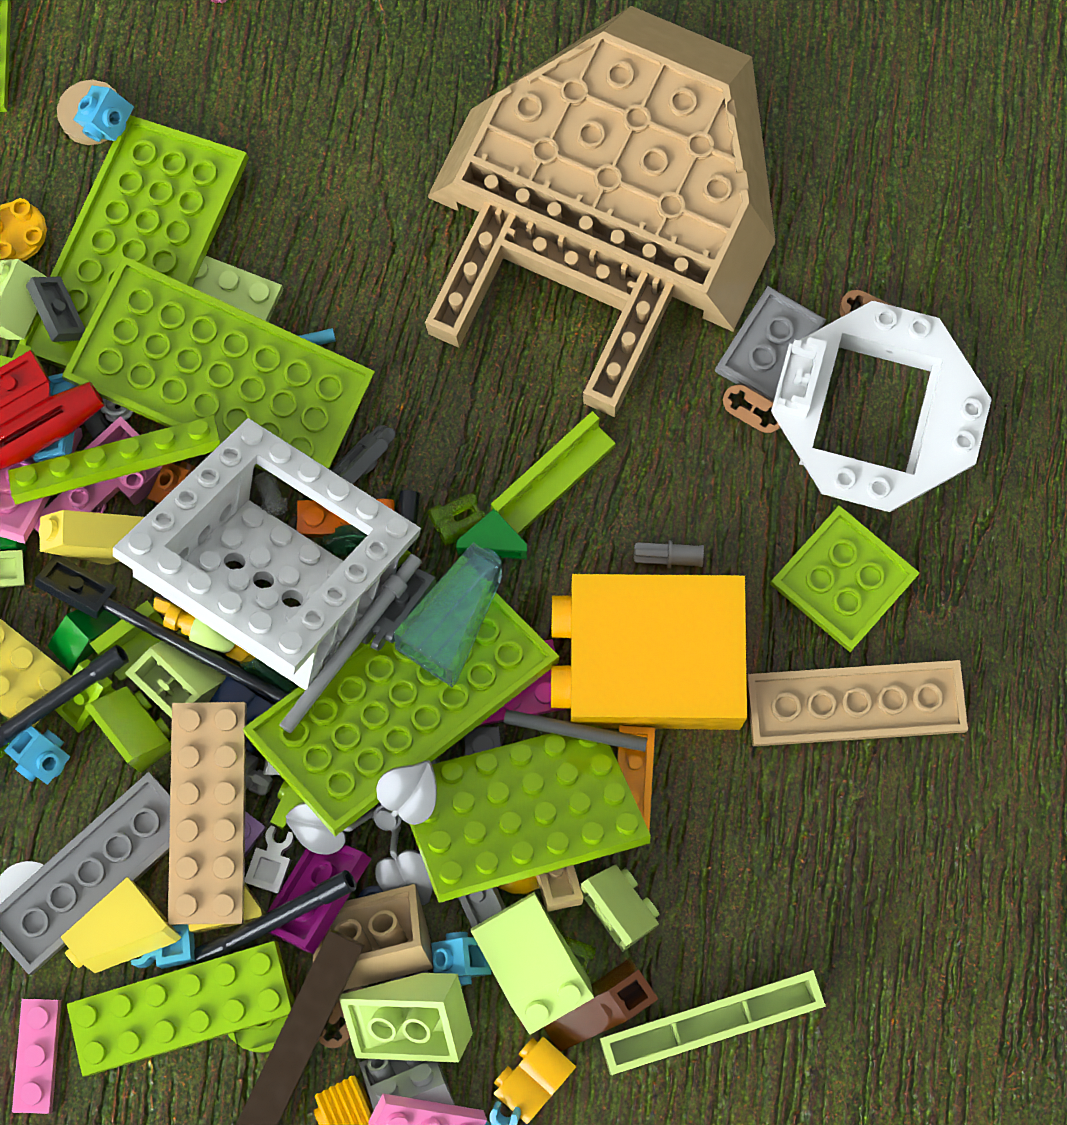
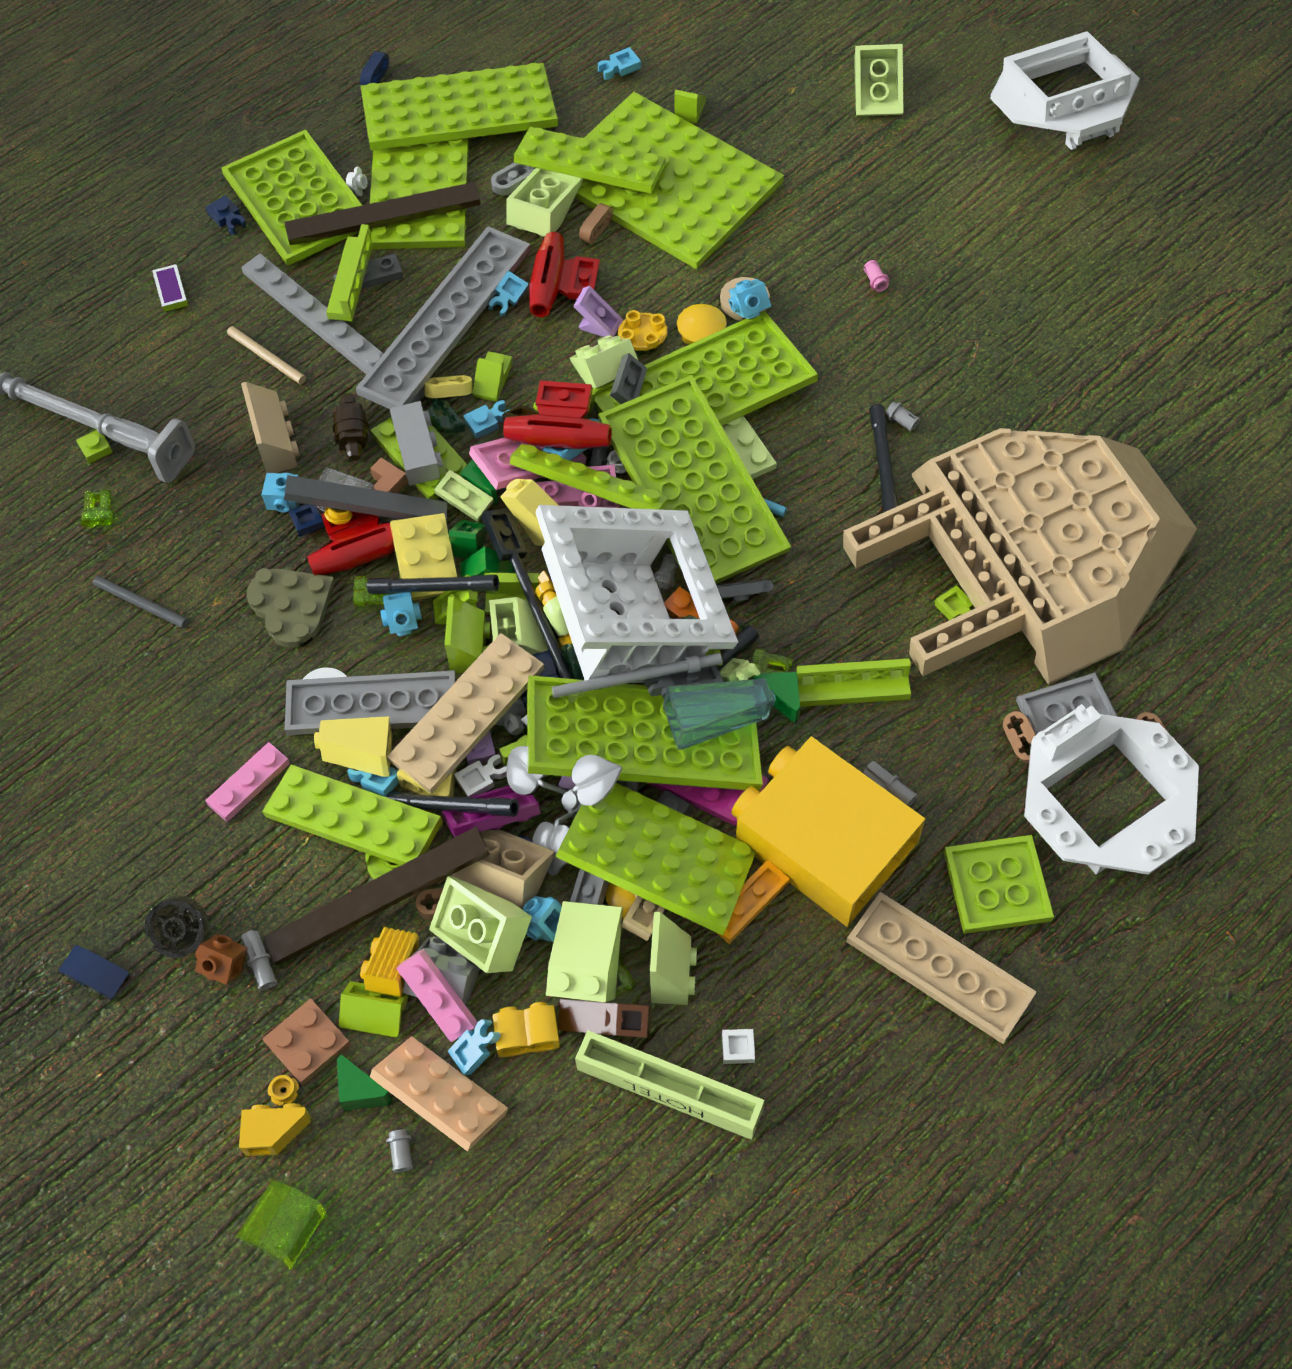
camera: 40 degrees right, 15 degrees down
dark grey bar [504,709,648,752] -> none
none -> green slope [449,520,487,558]
none -> yellow dish [677,304,727,344]
none -> yellowish green plate [719,658,760,686]
none -> white plate [722,1029,755,1064]
none -> black piece [869,404,899,513]
none -> light grey pin [885,401,920,432]
none -> lime plate [935,585,974,620]

